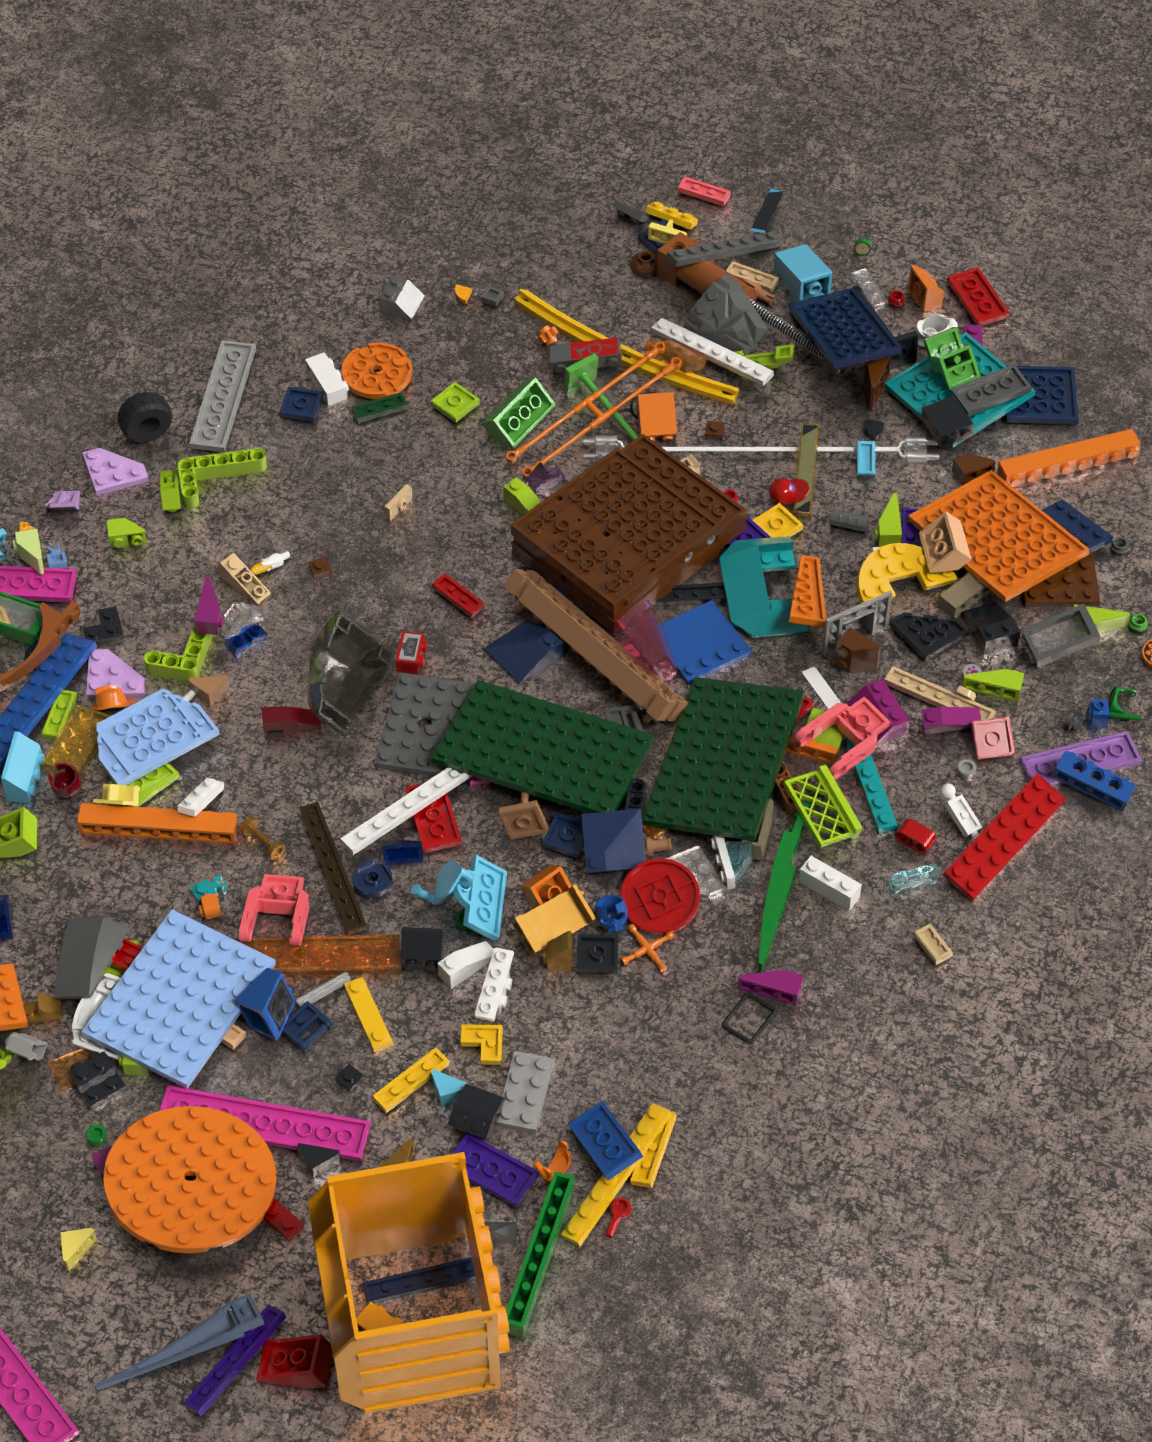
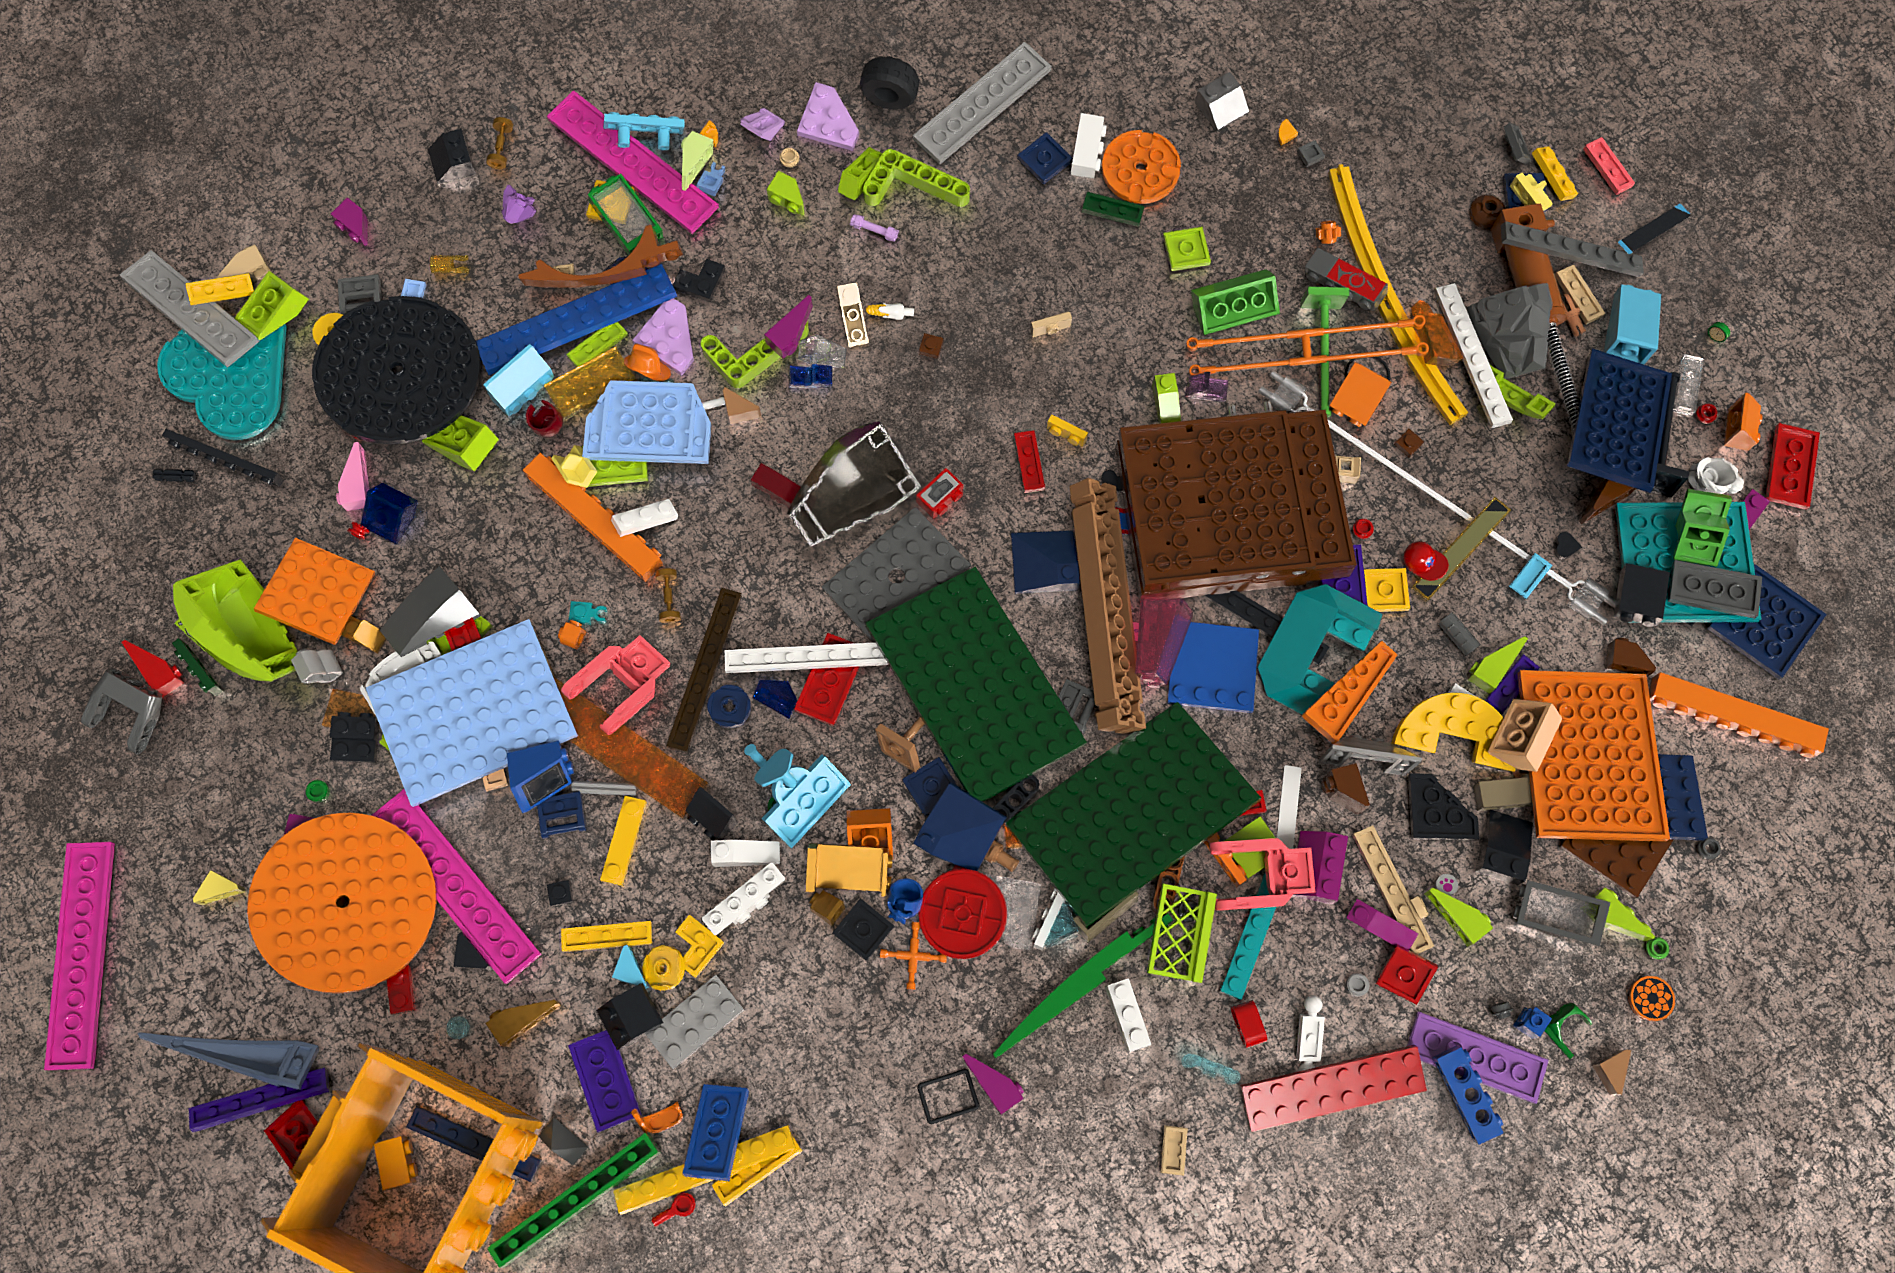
camera: 35 degrees right, 20 degrees up
none -> yellow plate [642,945,685,991]
none -> tan plate [780,148,799,167]
none -> lavender bar [850,214,899,242]
none -> yellow plate [1047,414,1088,447]

